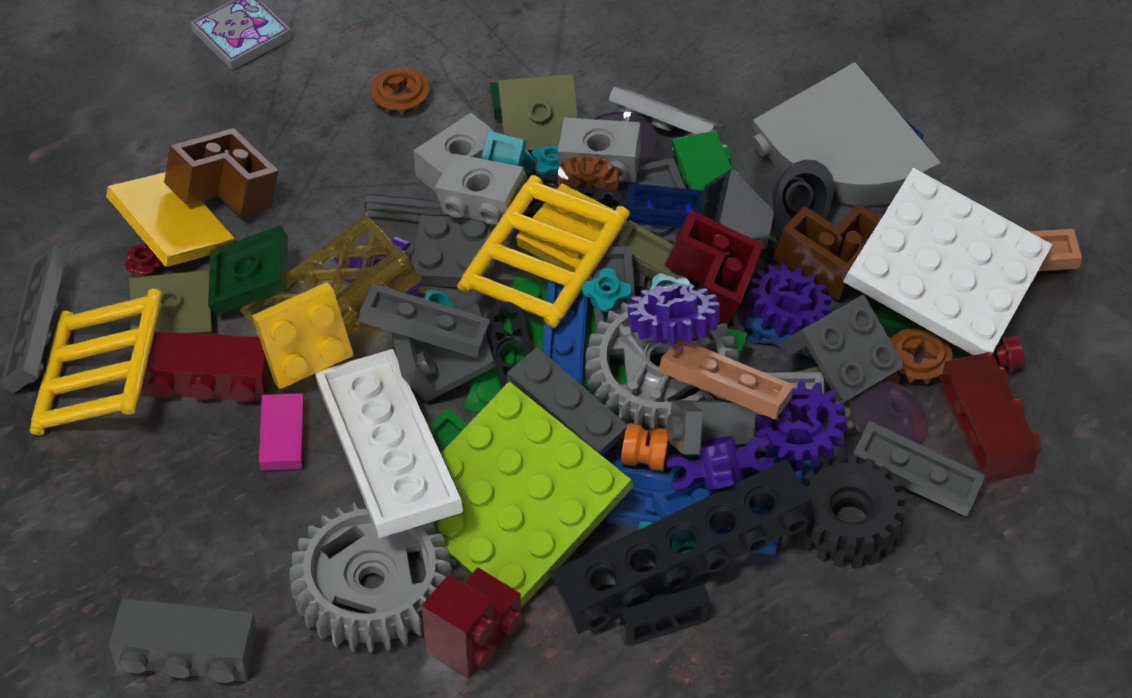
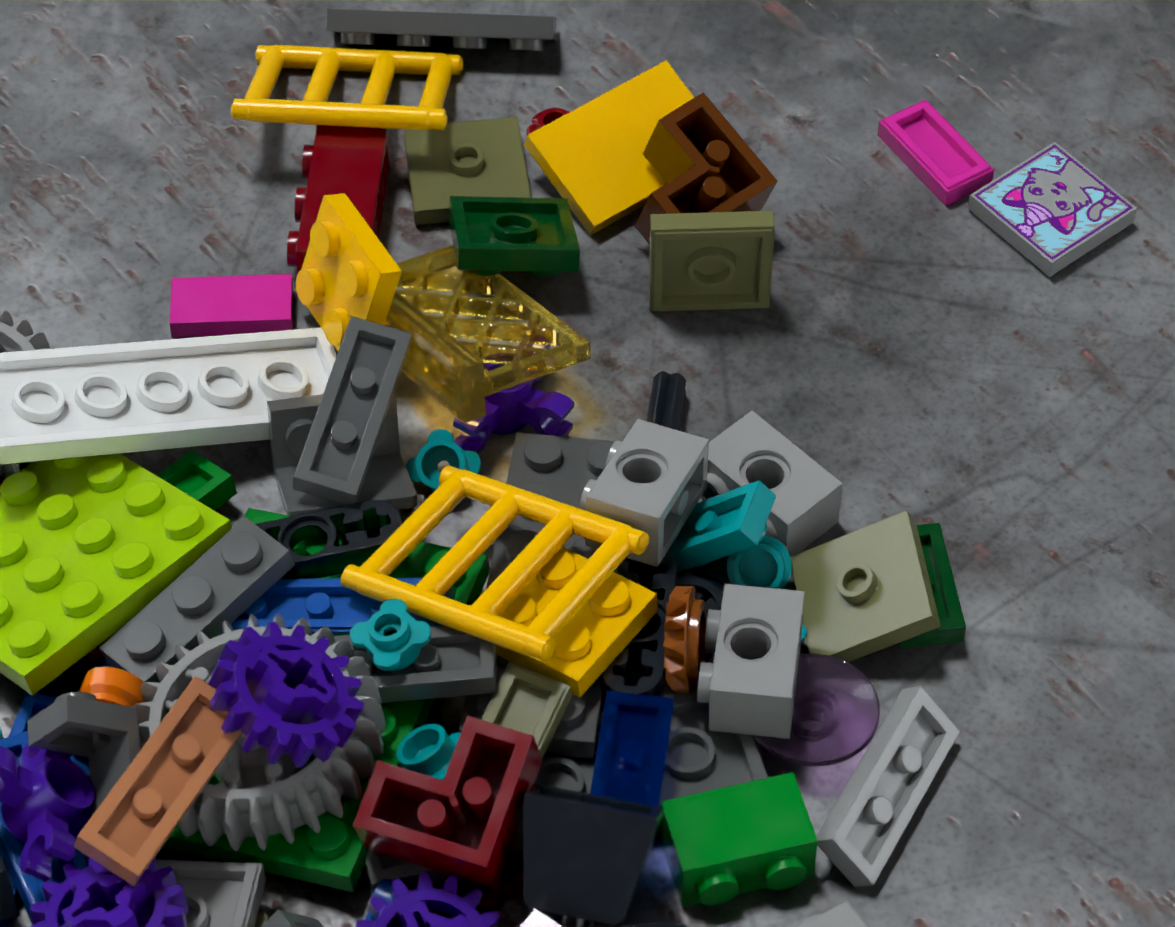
camera: 90 degrees right, 0 degrees up
dark orange gear [370,67,430,115] -> none
none -> olive plate [649,211,775,312]
none -> dark pink tile [878,99,994,206]

